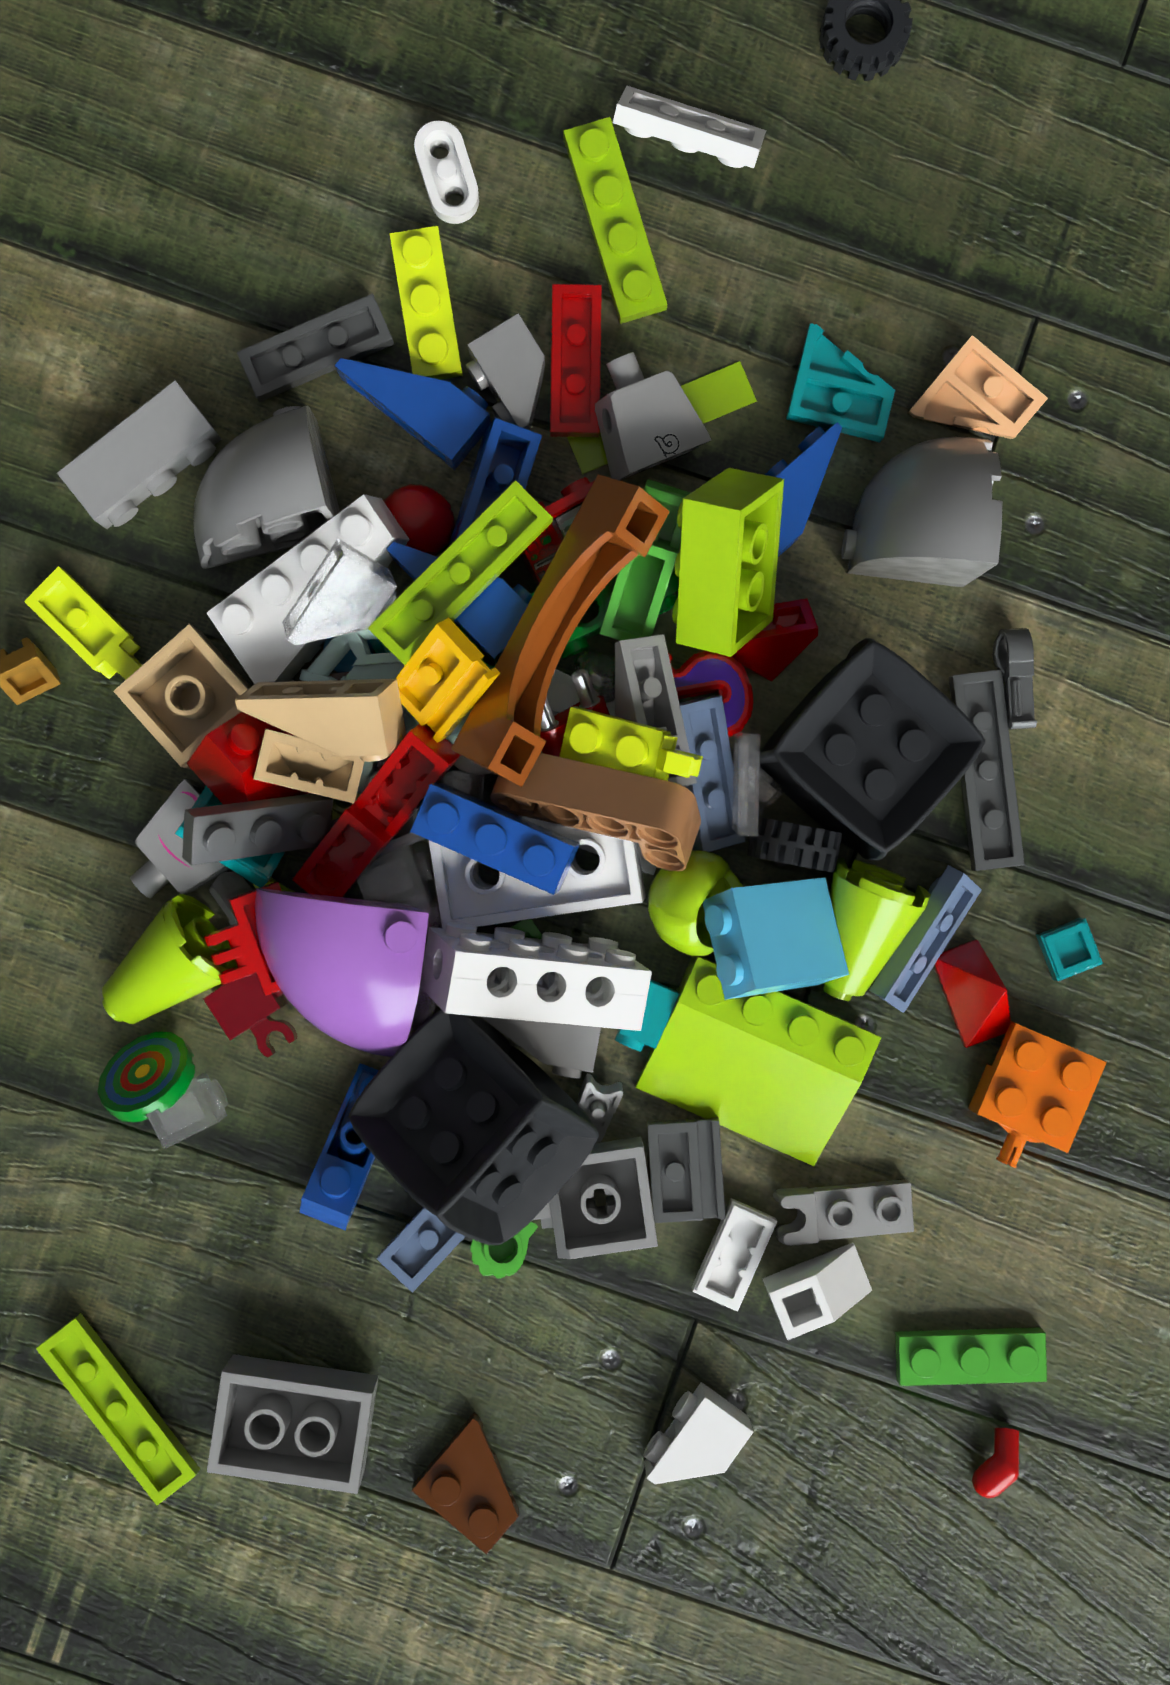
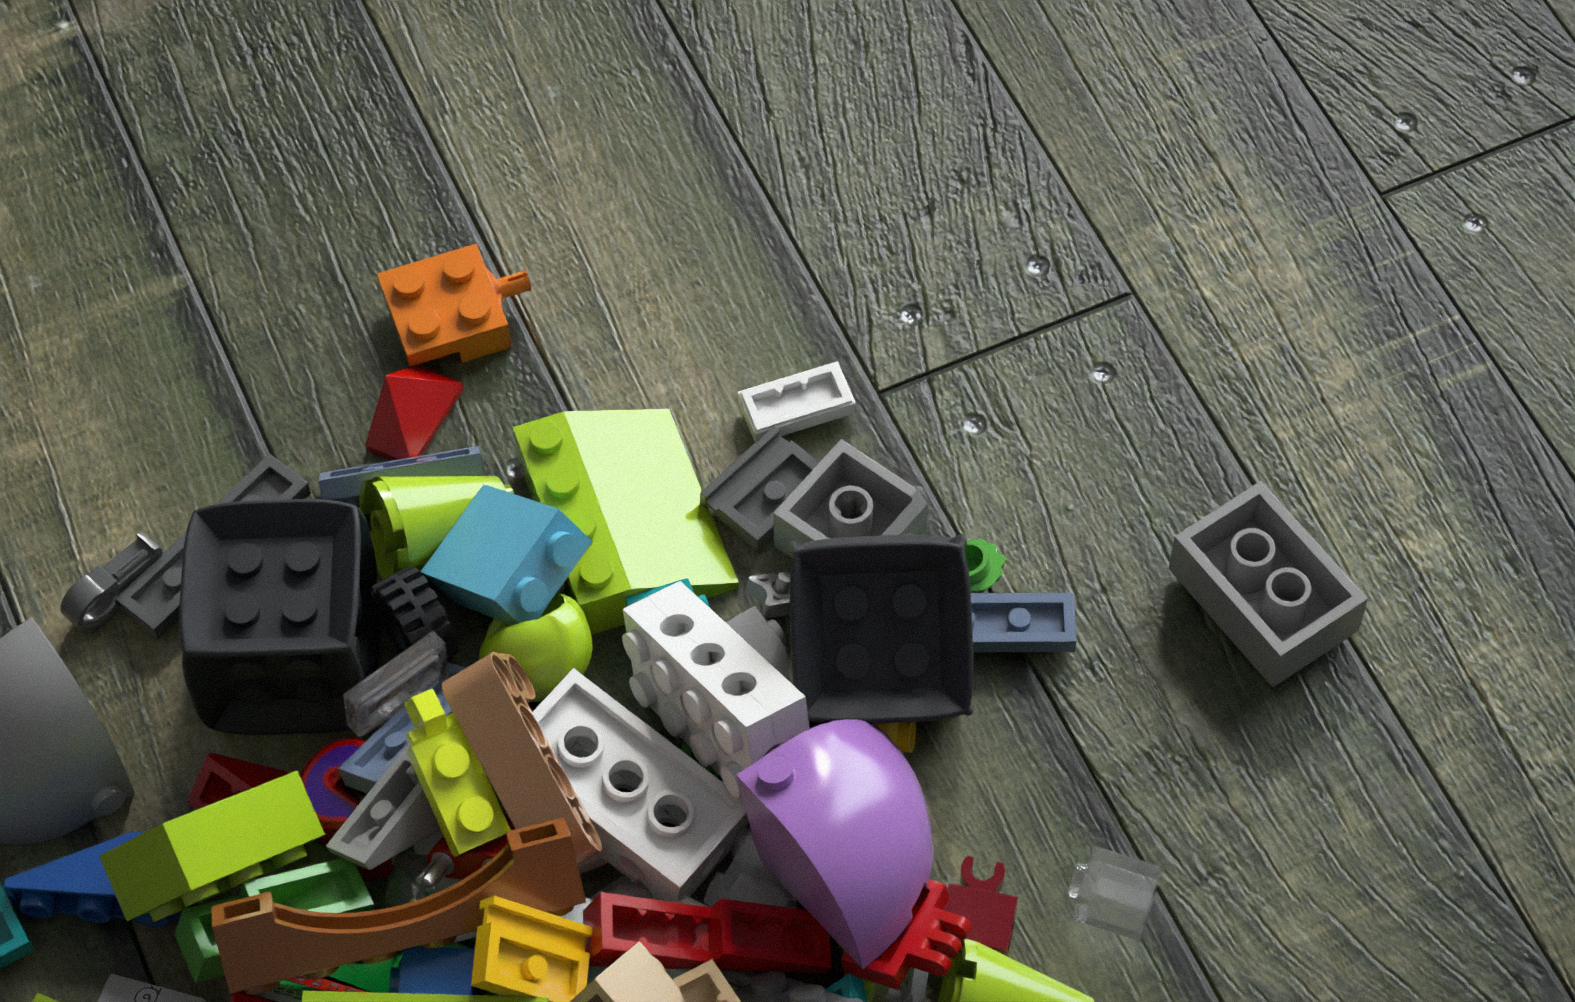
camera: 130 degrees left, 30 degrees down
lime plate [36,1313,200,1506] -> none
green tile [97,1032,195,1122] -> none
blue slope [299,1063,379,1231] -> none
blue brick [410,783,580,895] -> none
reddish brown wing [412,1412,519,1555] -> none
white slope [643,1382,754,1484] -> none
white slope [762,1243,872,1340] -> none
light grey plate [773,1179,914,1246] -> none
bright green plate [895,1327,1047,1386] -> none
red arm [972,1428,1019,1498] -> none
teal tile [1036,918,1103,981] -> none

